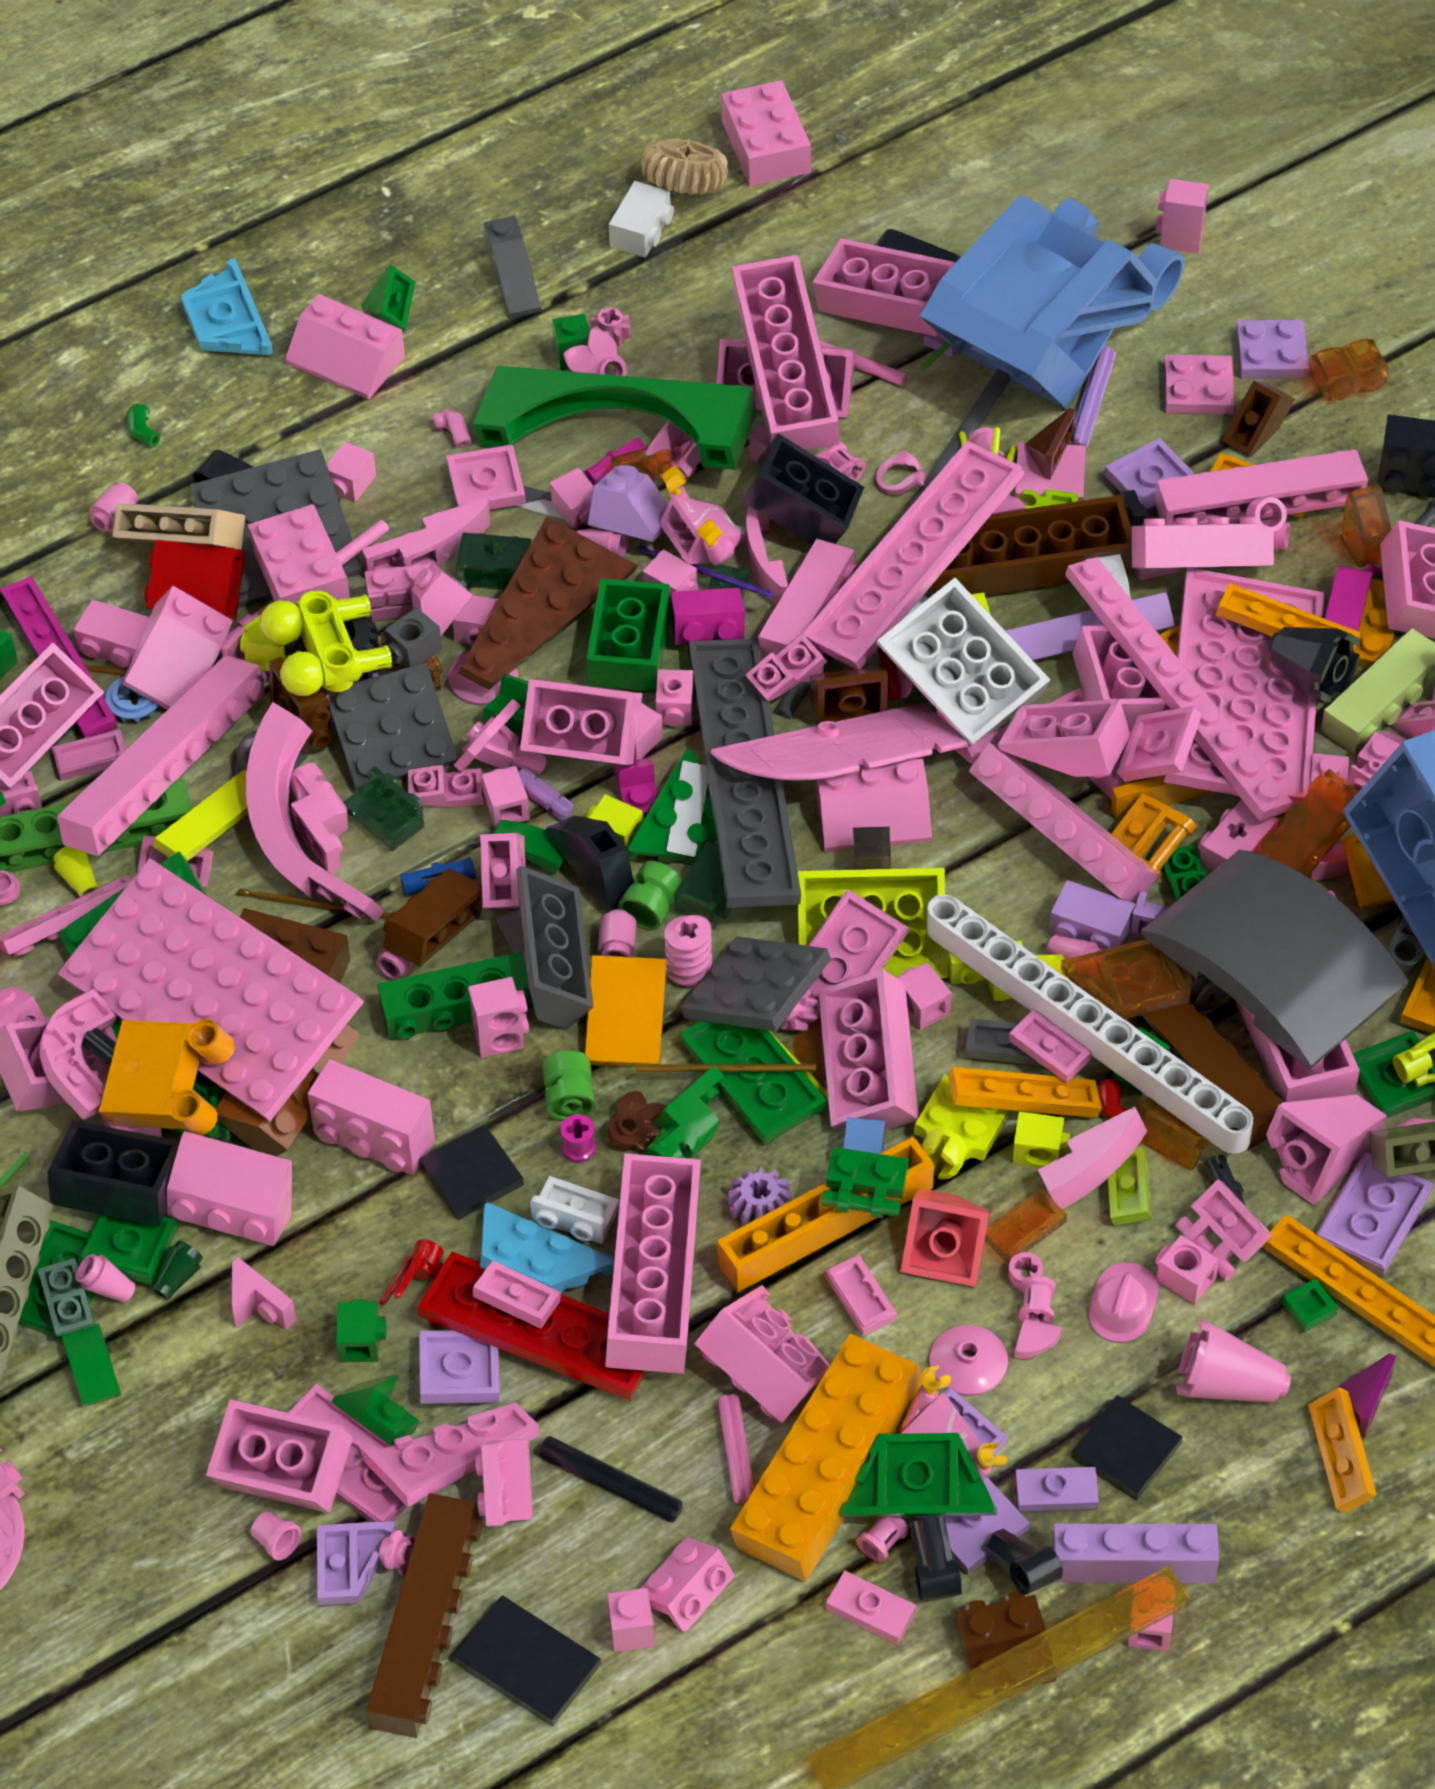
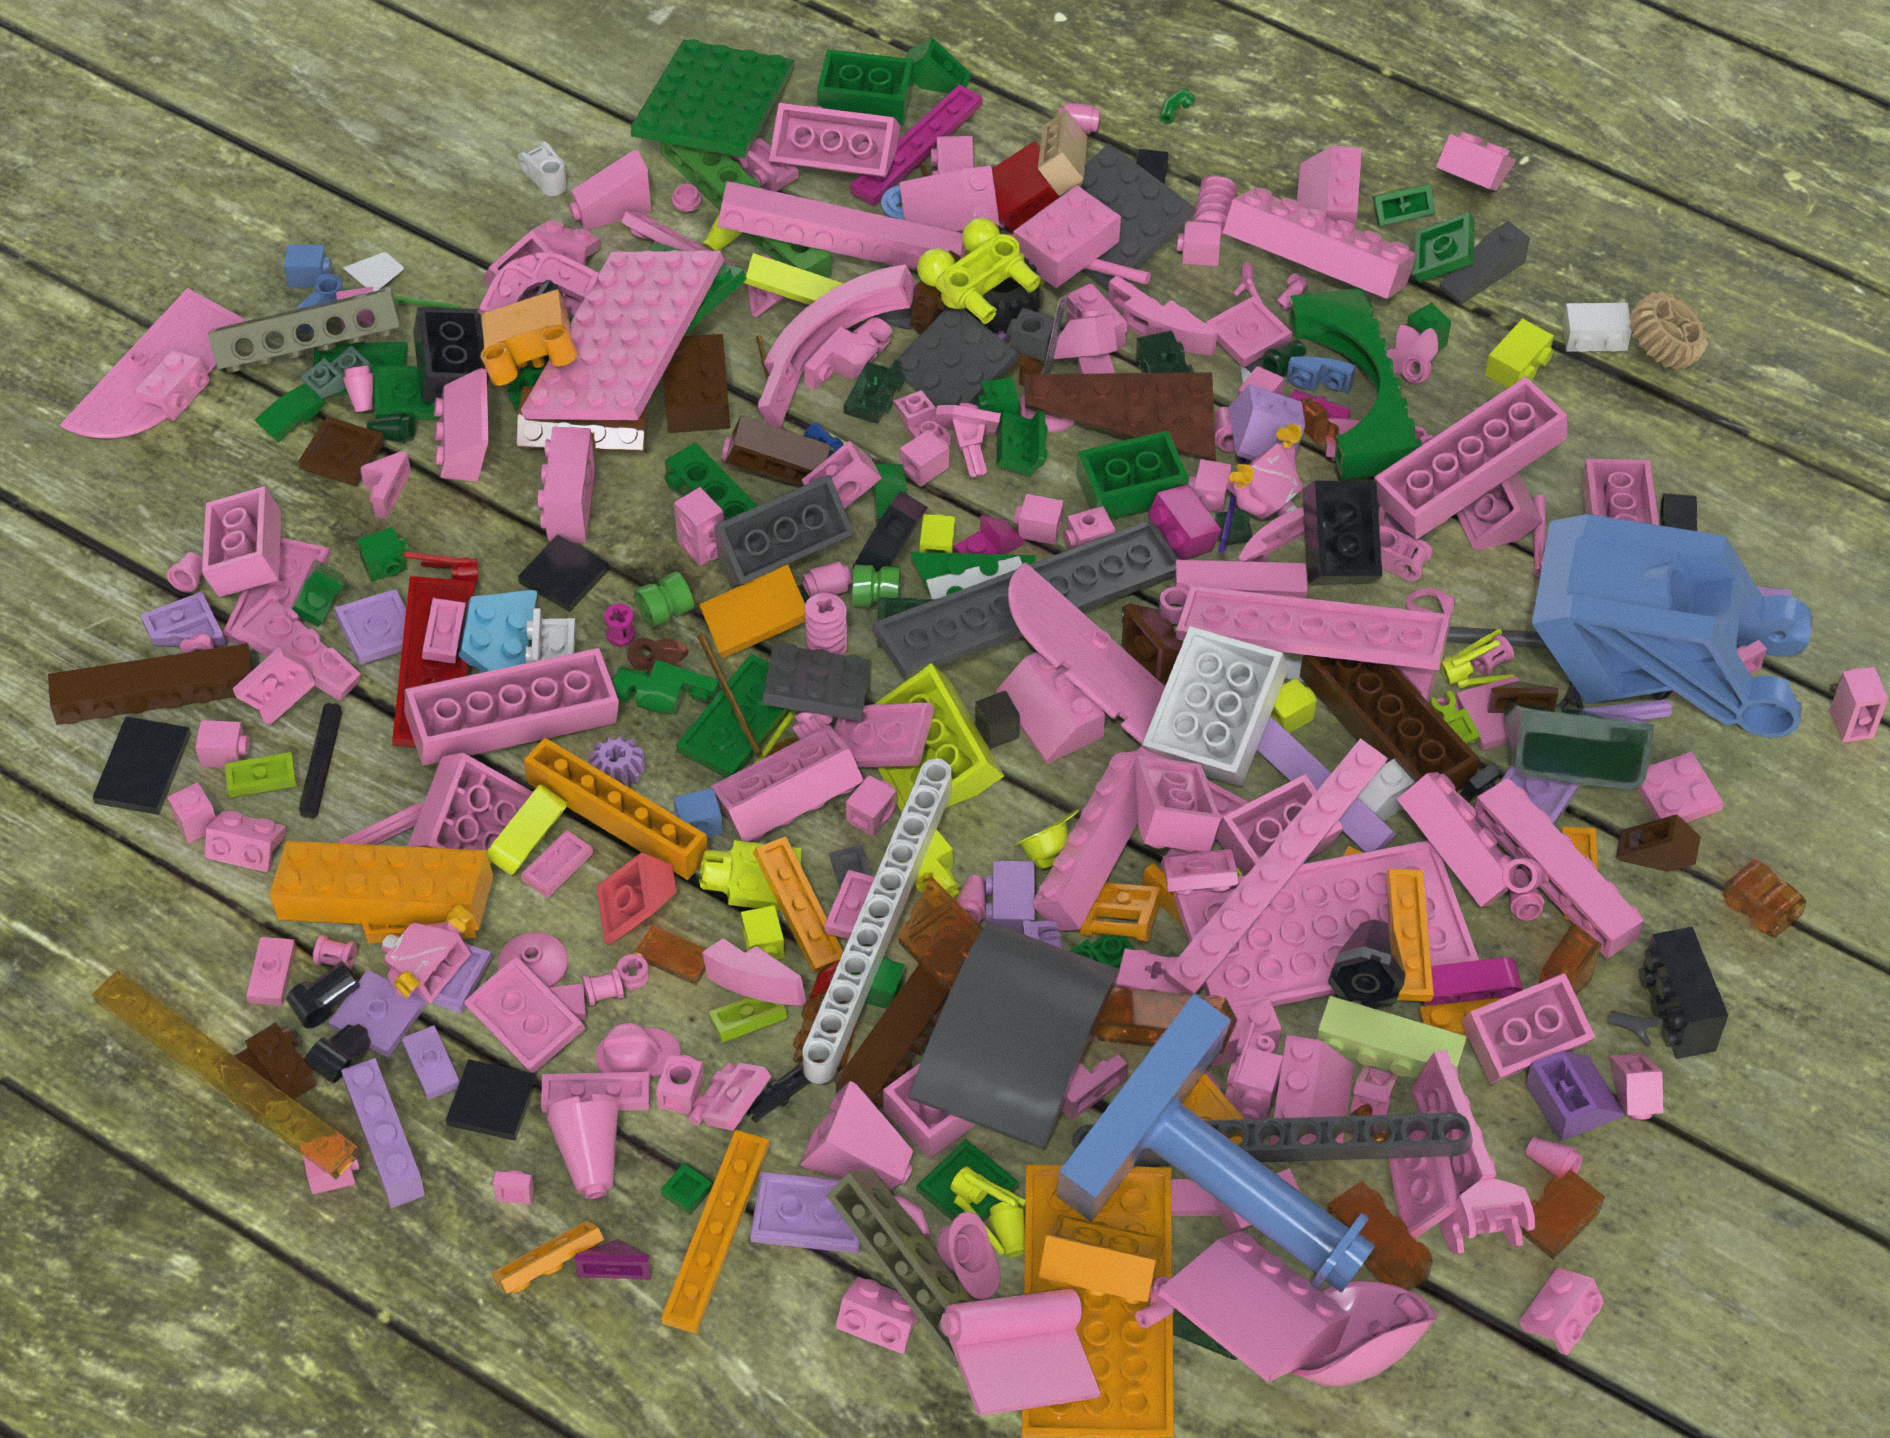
camera: 65 degrees right, 0 degrees up
bright pink tile [51,729,127,781] -> none
medium azure wing [181,258,273,355] -> none
lavender axle [519,768,574,820] -> none
bright pink brick [520,679,642,765] -> none
bright pink gear [591,307,631,347] -> none
bright pink brick [721,80,811,187] -> none
bright pink slope [746,633,827,702] -> none
green plate [822,1147,909,1218] -> none
green wing [841,1433,997,1518] -> none
lavender plate [1236,320,1309,379] -> none
none -> bright pink brick [195,720,250,768]
none -> lime plate [224,752,297,798]
none -> reddish brown plate [298,416,385,487]
none -> bright pink plate [463,956,585,1073]
none -> neon yellow beam [487,783,568,877]
none -> bright pink plate [493,1170,535,1205]
none -> bright pink plate [541,1072,650,1113]
none -> green brick [977,377,1019,415]
none -> neon yellow piece [1012,809,1080,869]
none -> sticker [1043,294,1068,374]
none -> bright pink piece [1193,176,1237,235]
none -> bright pink brick [1222,187,1417,299]
none -> bright pink bar [1233,262,1262,303]
none -> dark green cone [1261,340,1306,377]
none -> medium blue slope [1287,356,1356,394]
none -> green plate [1413,212,1475,283]
none -> bright pink slope [1436,131,1516,191]
none -> neon yellow brick [1485,318,1554,388]
none -> clear green windscreen [1504,700,1654,790]
none -> black bar [1555,681,1585,711]

